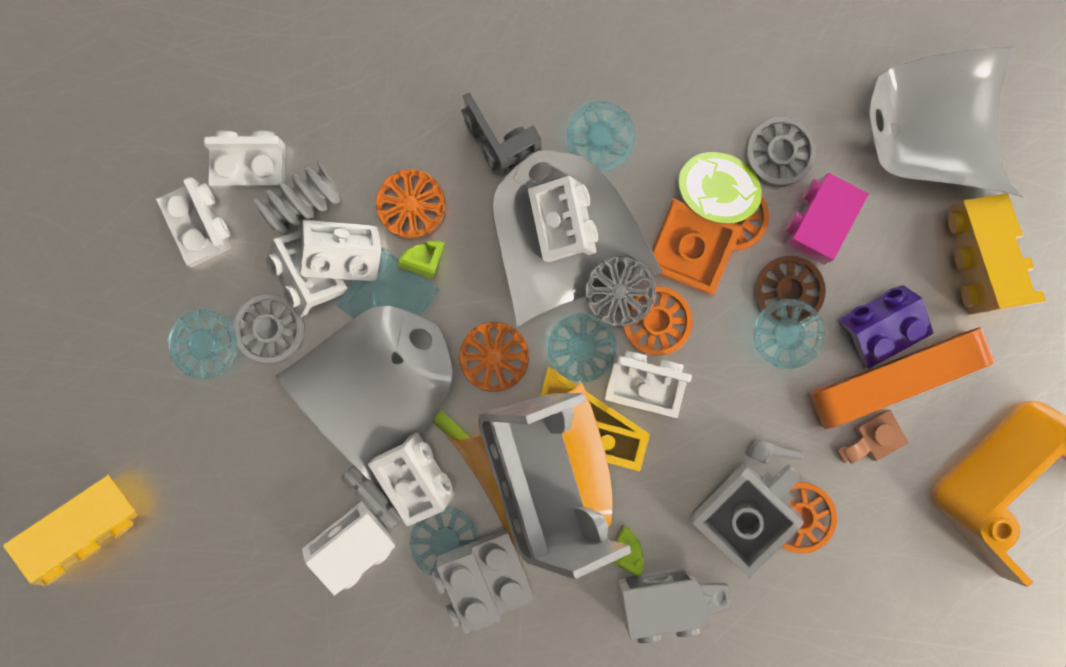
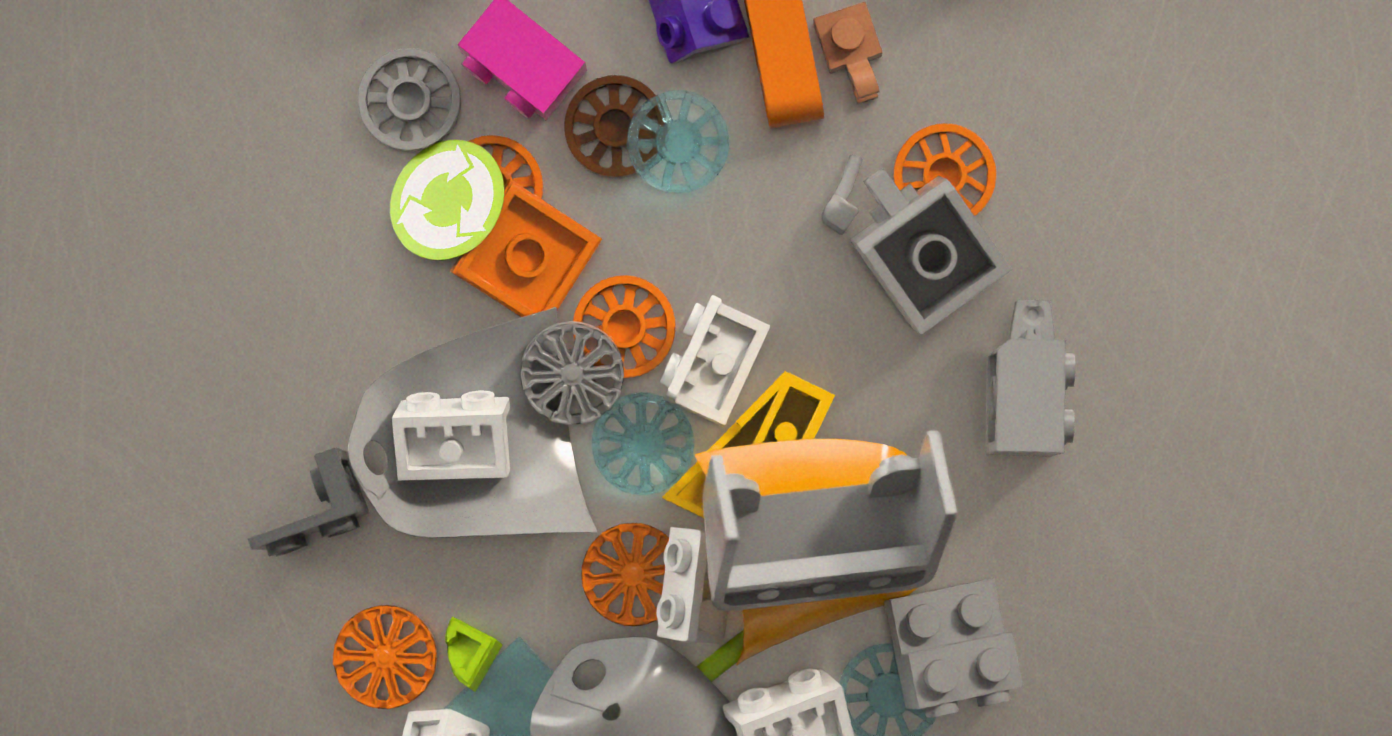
camera: 85 degrees left, 0 degrees up
clear light blue wheel [566,101,635,171] -> none
lime tile [612,525,644,577] -> none
none -> white bracket [657,527,728,645]

